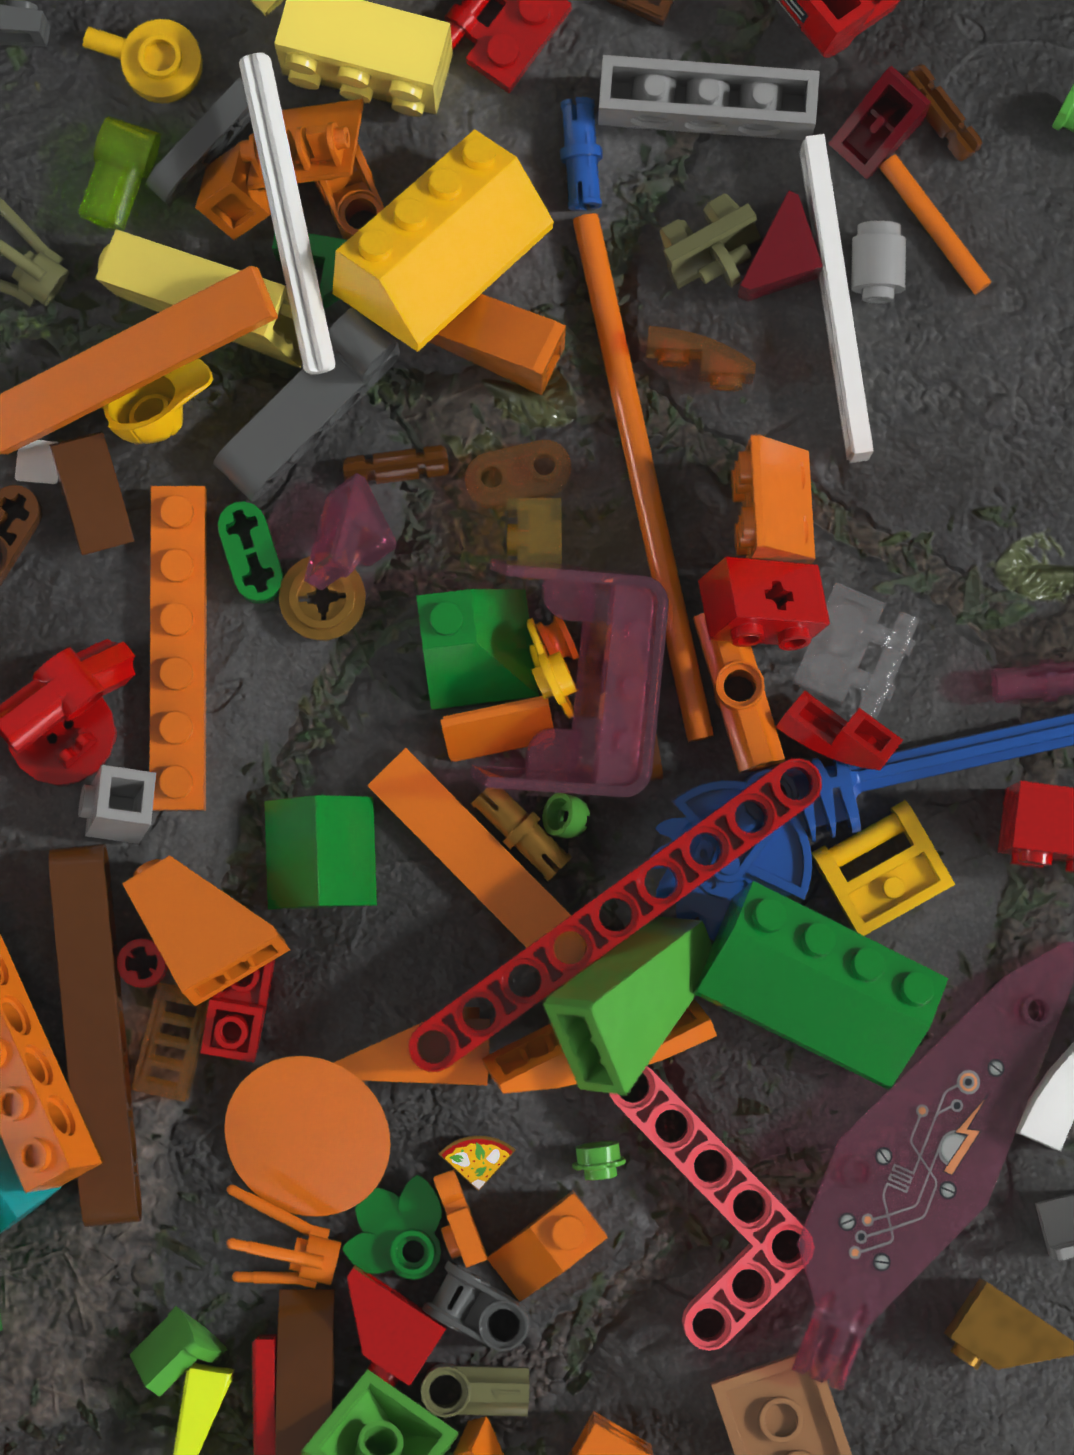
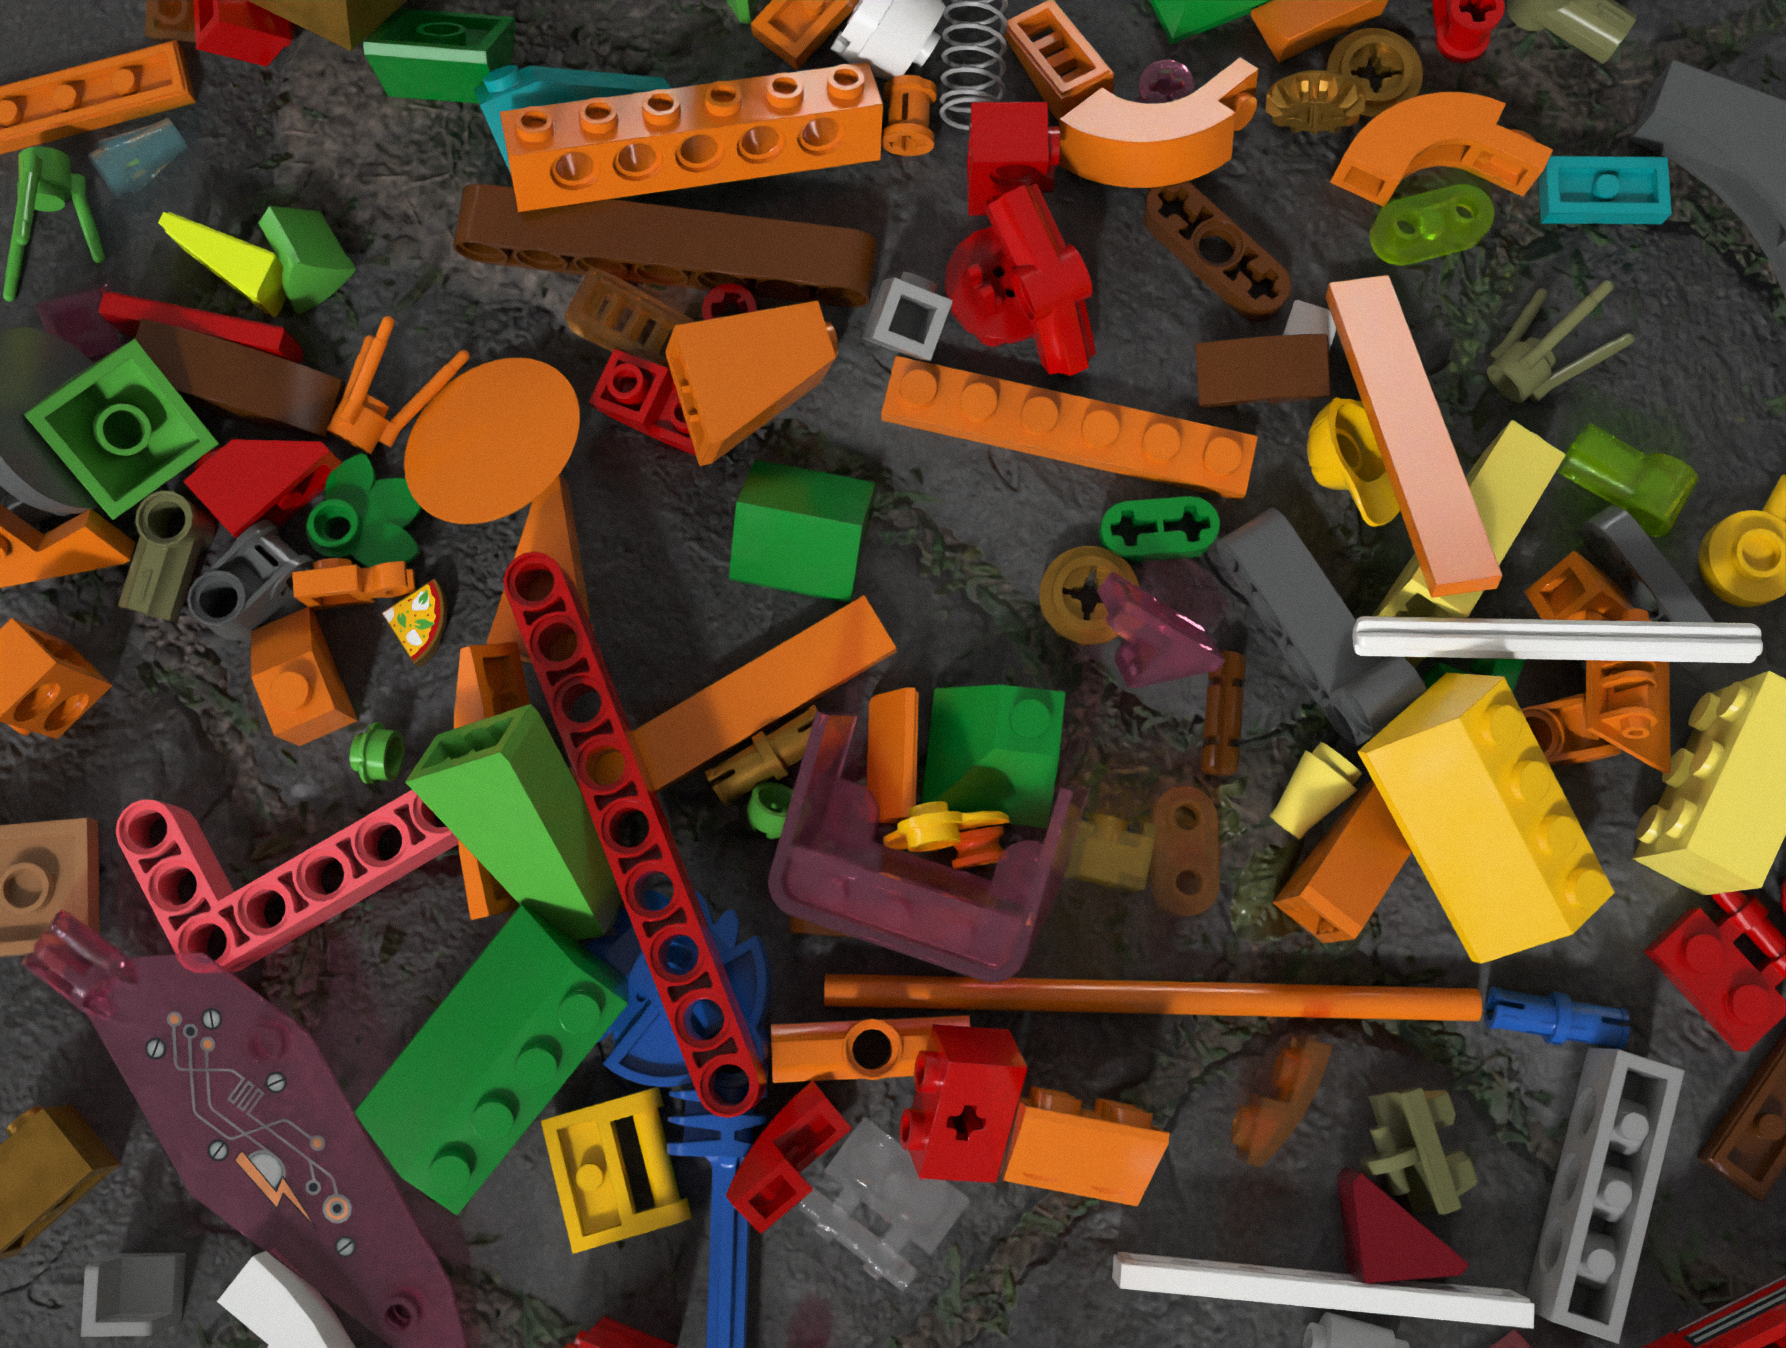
camera: 105 degrees right, 5 degrees down
none -> light yellow cone [1269,742,1362,840]

